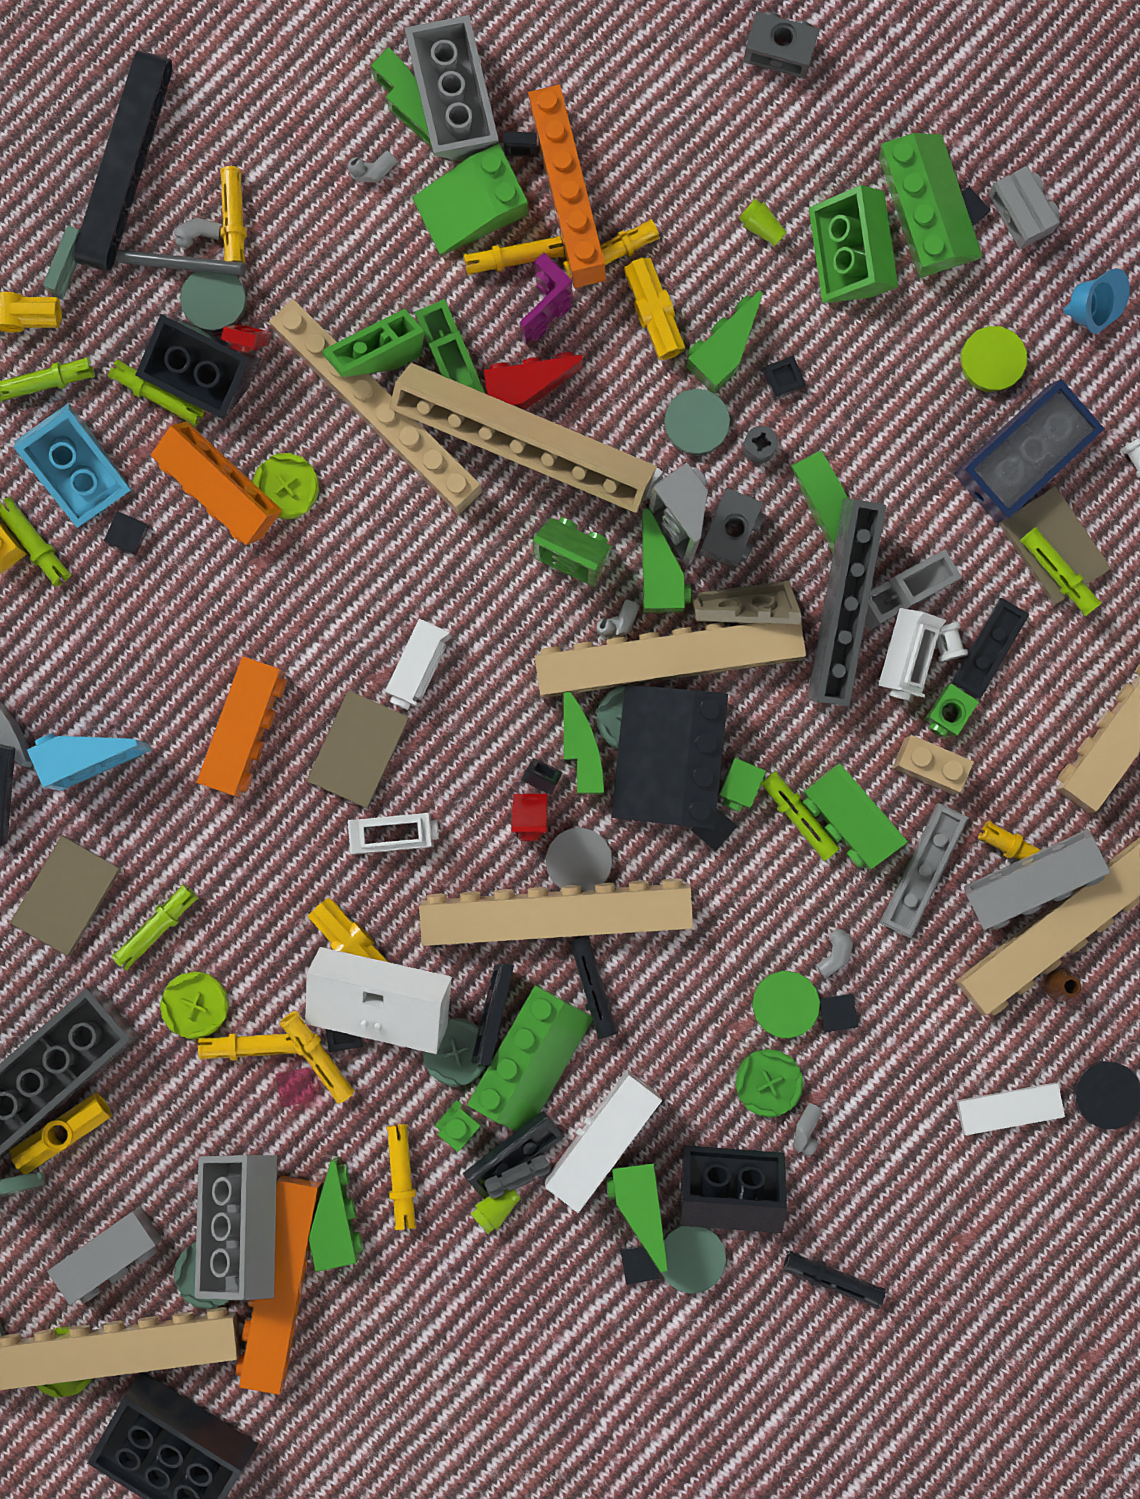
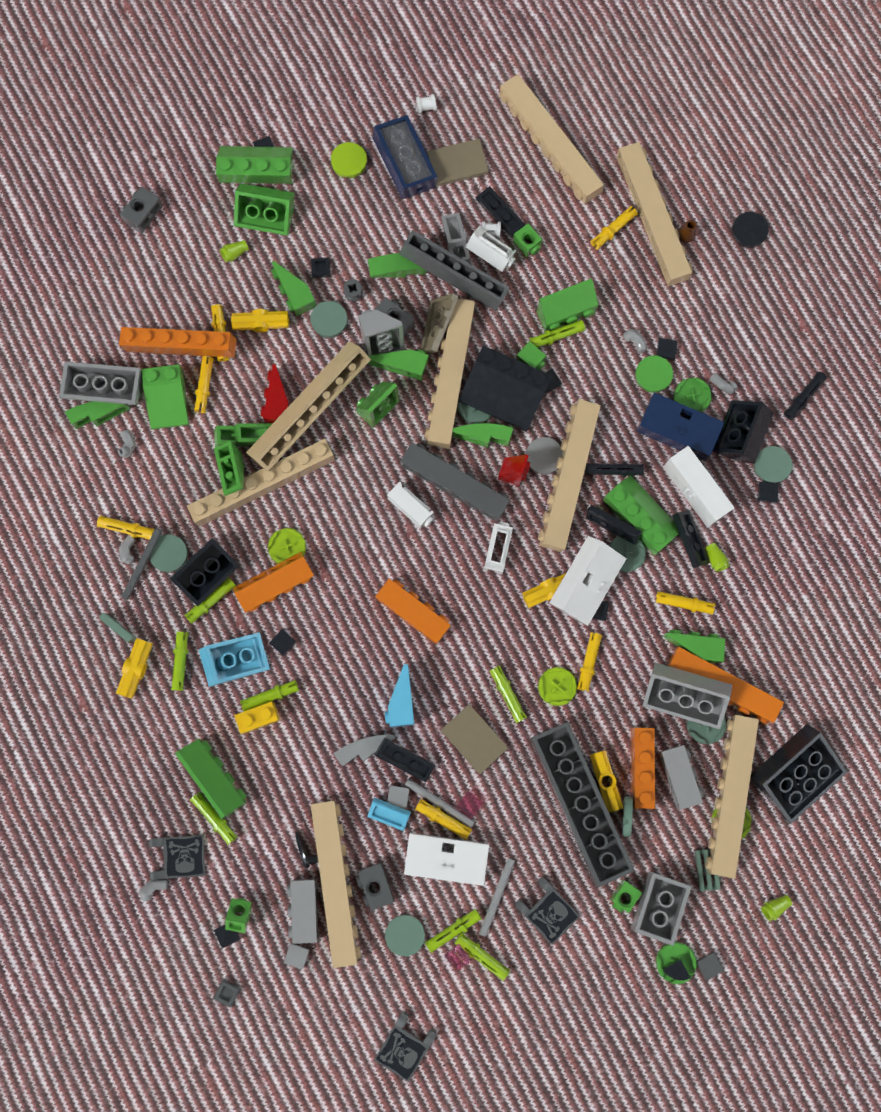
camera: 75 degrees left, 5 degrees down
black beam [74,50,172,272] -> none
red plate [221,324,272,352] -> none
clear pink tile [276,1066,316,1107] -> none
yellow pin [279,1011,355,1104] -> none
dark tan tile [306,690,410,809] -> none
bright green brick [435,1100,482,1152] -> none
dark grey axle [484,1155,551,1199] -> none
black tile [504,131,538,157] -> none
magenta bracket [519,253,573,345] -> none
black tile [521,758,563,795] -> none
light grey arm [596,600,640,640] -> none
bright green slope [606,1164,668,1272] -> none
light grey tile [879,803,969,938] -> none
tan brick [892,735,974,795] -> none
white tile [957,1082,1065,1135] -> none
light grey brick [964,829,1111,930] -> none
light grey brick [988,166,1060,249] -> none
lime pin [1020,527,1102,616] -> none
dark azure piece [1063,268,1130,334] -> none
none -> dark grey brick [400,443,510,523]
none -> orange brick [631,728,655,809]
none -> dark blue brick [636,392,724,461]

